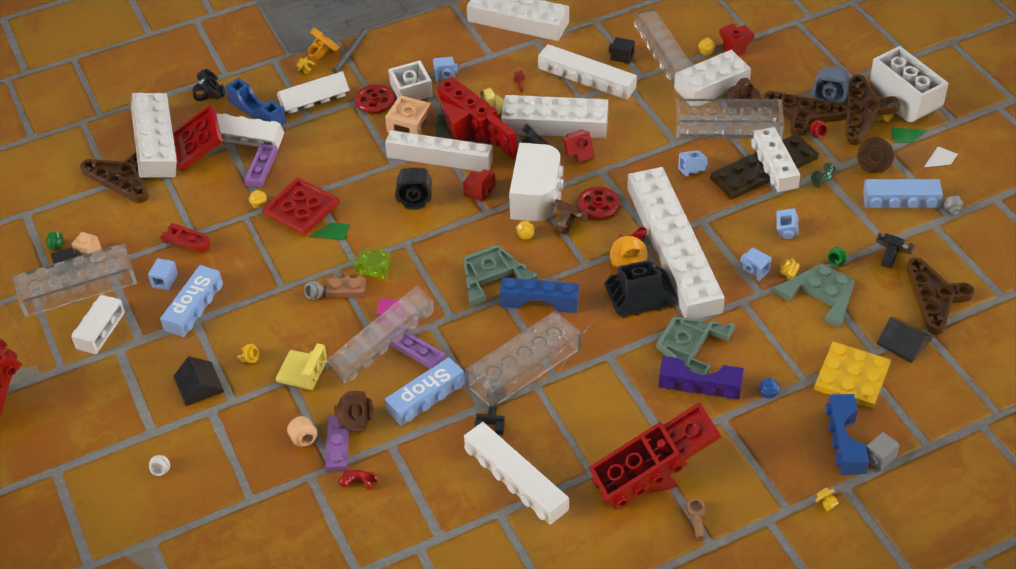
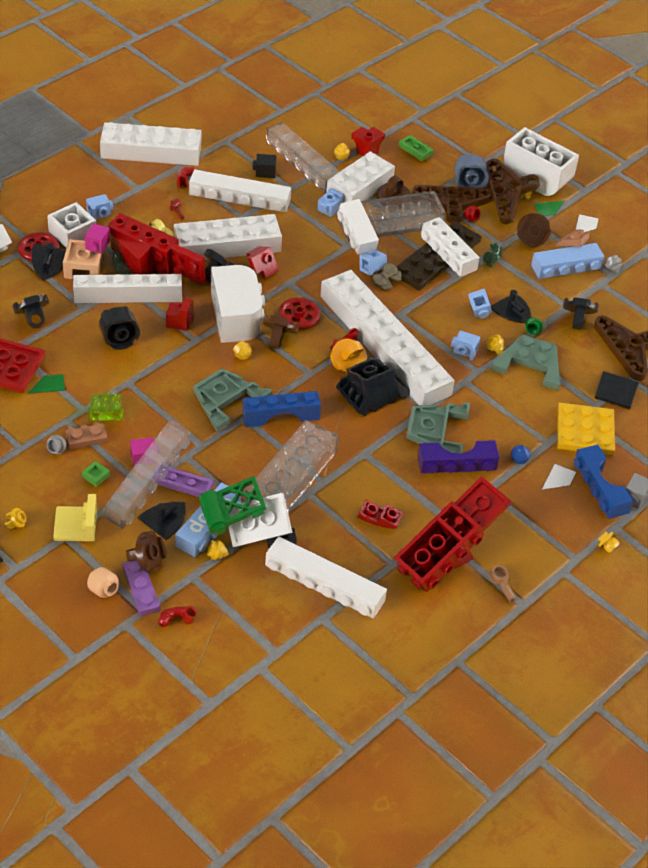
camera: 25 degrees left, 0 degrees up
none -> black tile [12,294,49,328]
none -> black shield [32,243,66,280]
none -> bright green plate [82,461,110,487]
none -> dark pink brick [85,223,110,254]
none -> black shield [138,502,186,540]
none -> red piece [176,166,195,188]
none -> green piece [198,476,267,535]
none -> yellow plate [207,540,229,560]
none -> white plate [227,493,292,547]
none -> light blue brick [318,188,344,217]
none -> white brick [337,199,379,255]
none -> red slope [357,499,403,529]
none -> dark tan piece [372,263,402,290]
none -> bright green plate [399,135,434,162]
none -> black shield [491,290,531,323]
none -> white sticker [542,464,576,490]
none -> nougat plate [557,229,589,246]

